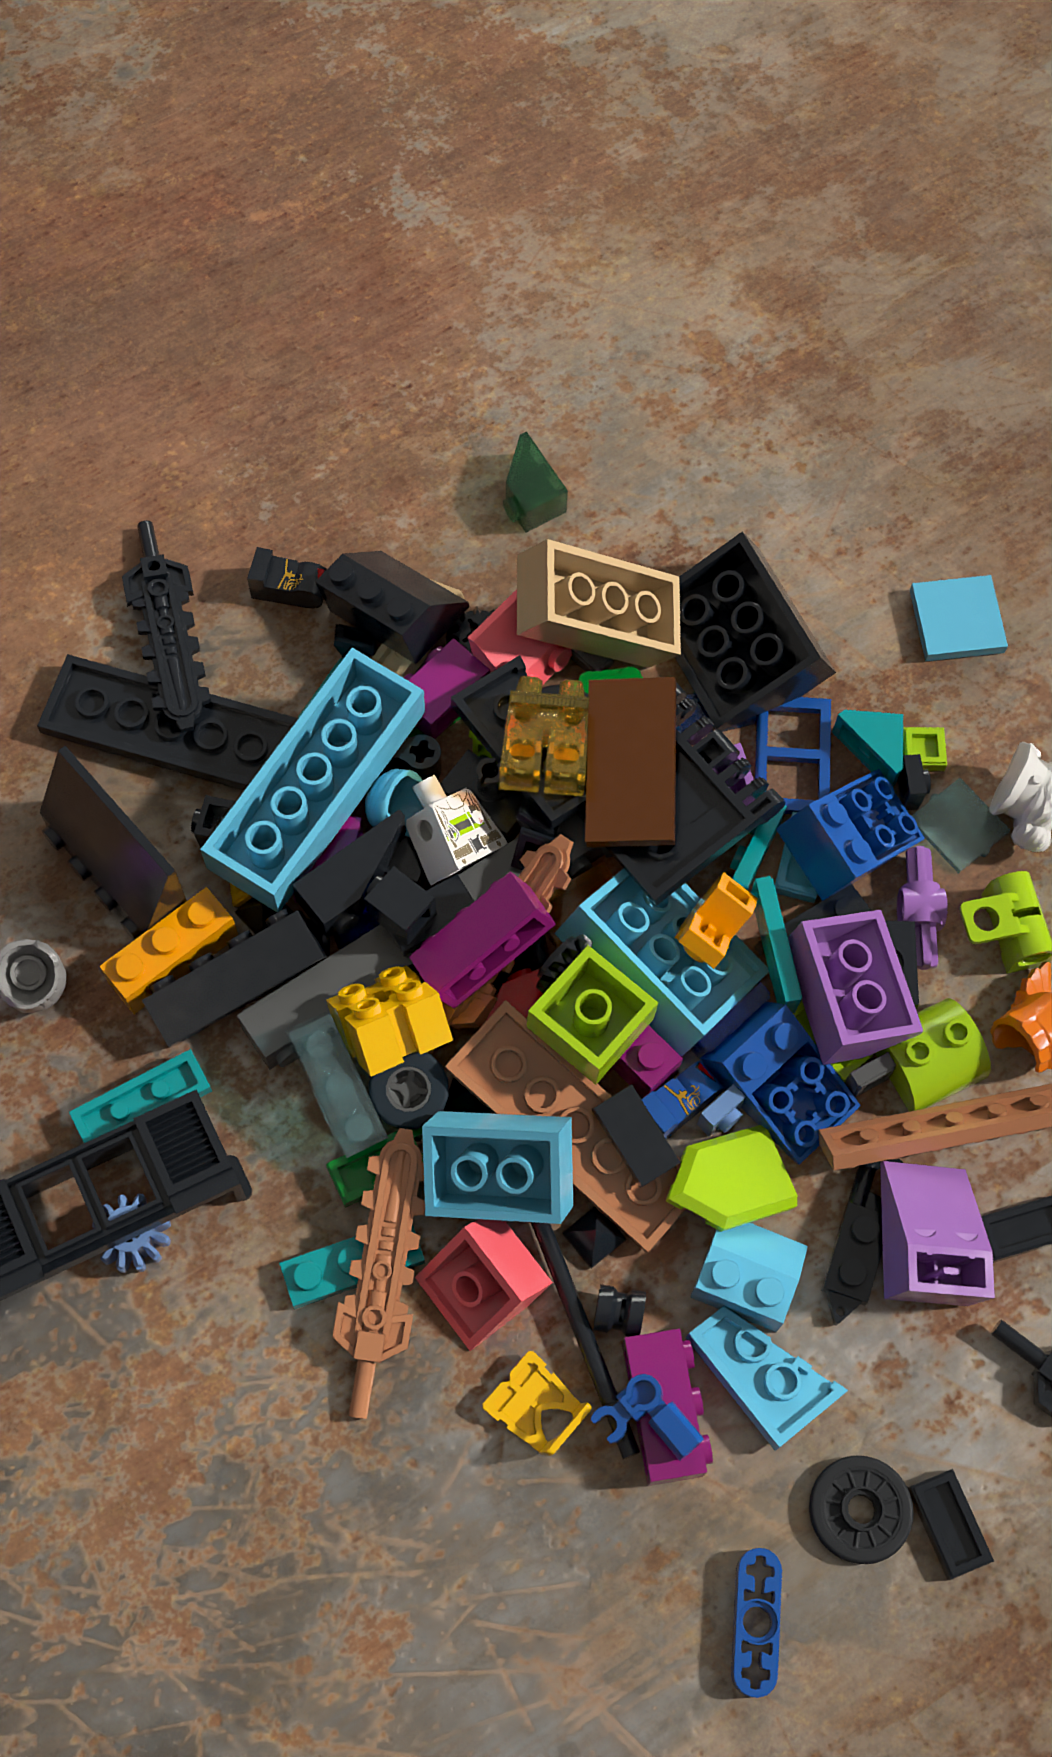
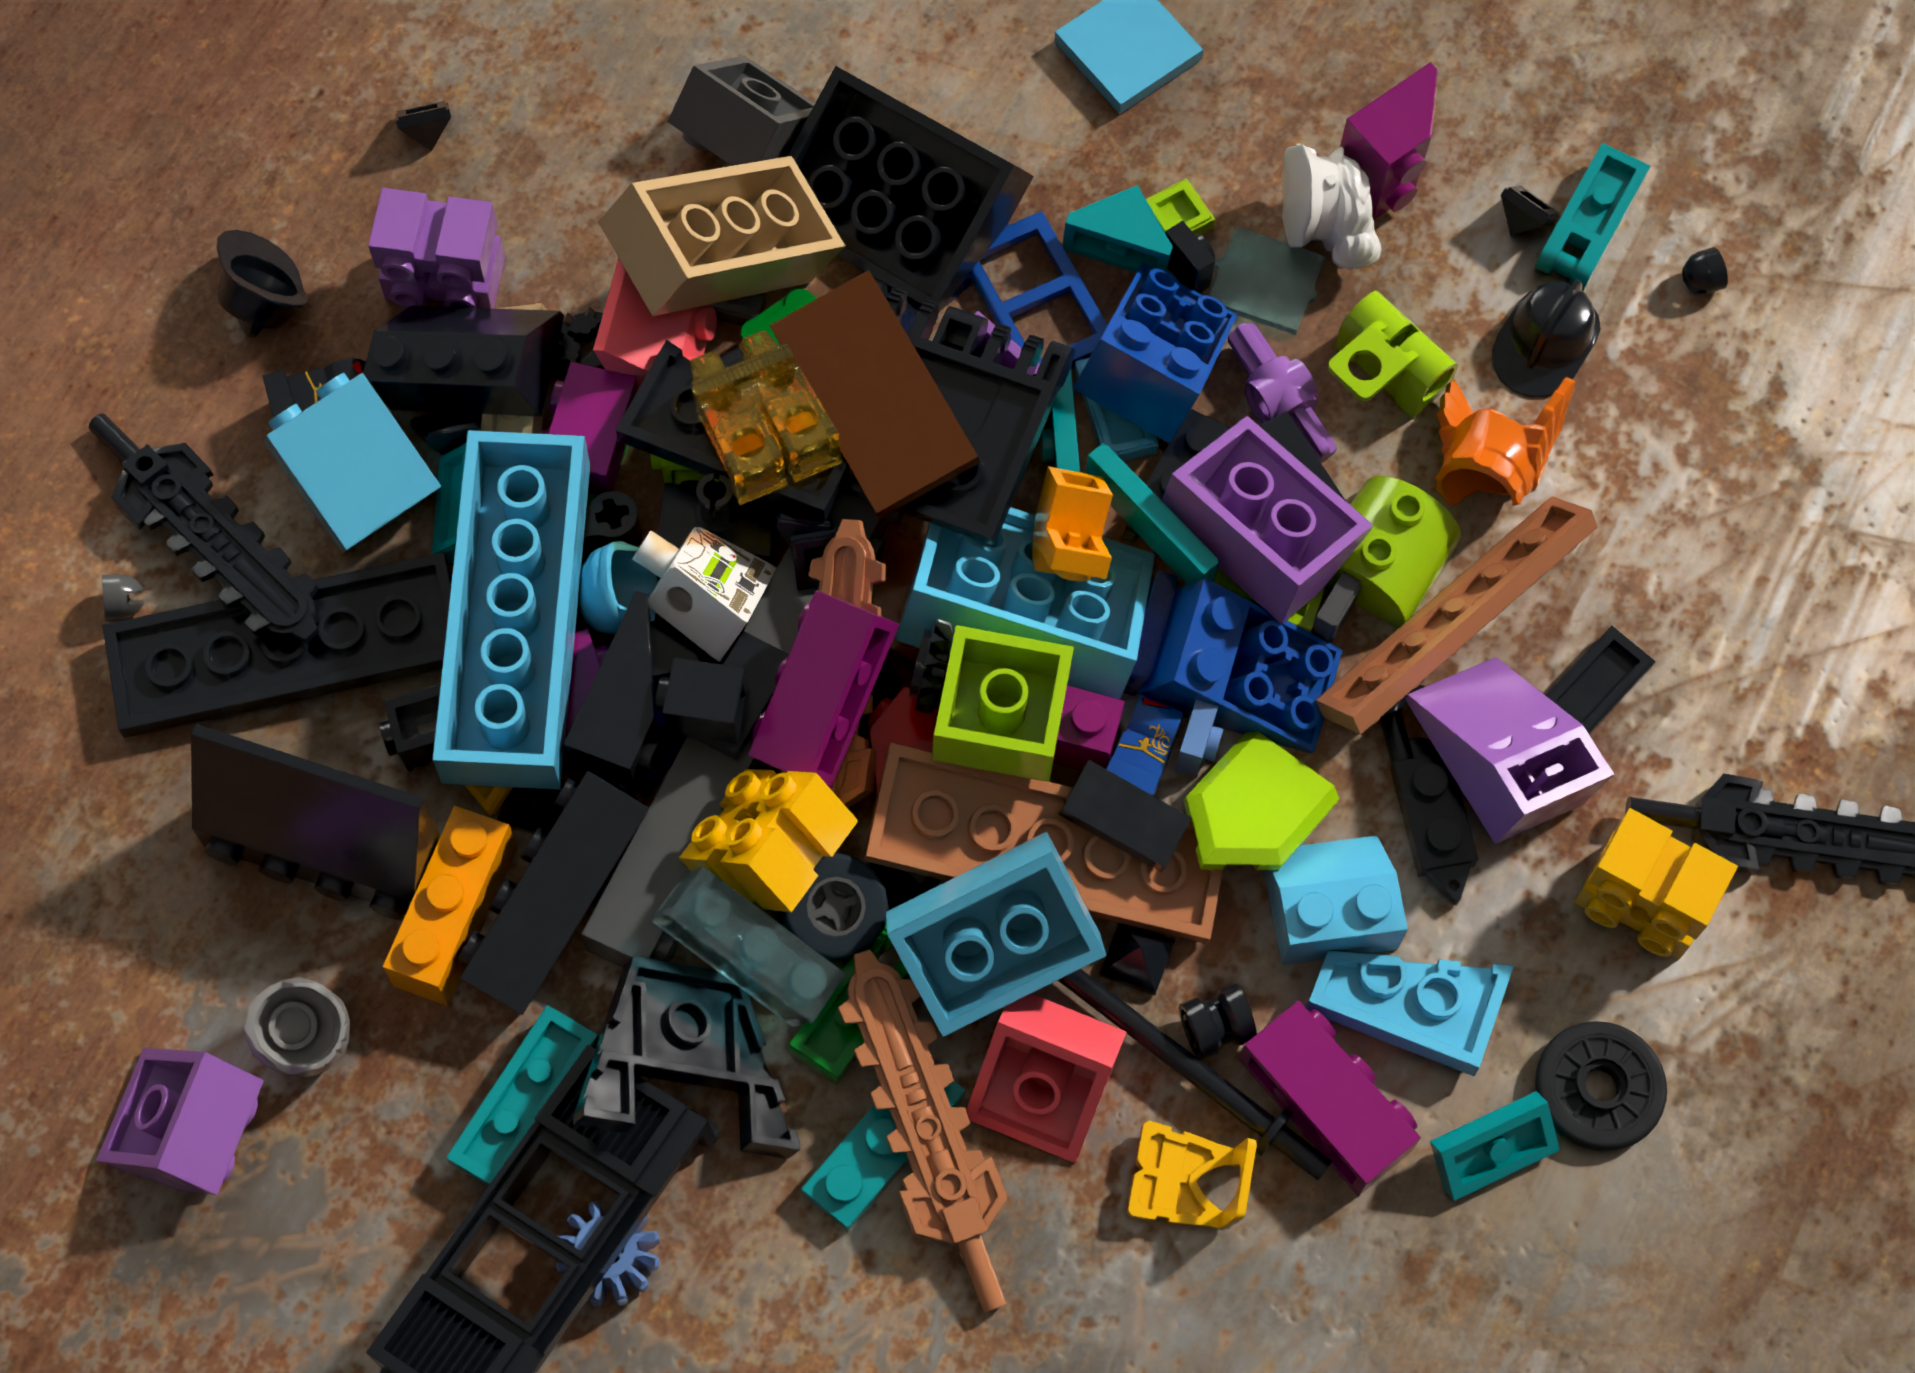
camera: 30 degrees left, 0 degrees up
clear green slope [503,431,568,533] -> none
blue bar [591,1374,704,1461] -> none
blue beam [731,1548,782,1698] -> none
black tile [908,1469,994,1580] -> none
none -> dark grey hinge [102,574,144,621]
none -> black piece [216,230,308,338]
none -> medium azure brick [263,372,441,554]
none -> medium lavender brick [368,187,505,308]
none -> black slope [395,101,451,151]
none -> black wing [573,955,800,1159]
none -> dark grey slope [667,56,815,167]
none -> teal plate [1430,1091,1560,1201]
none -> yellow brick [1574,808,1738,960]

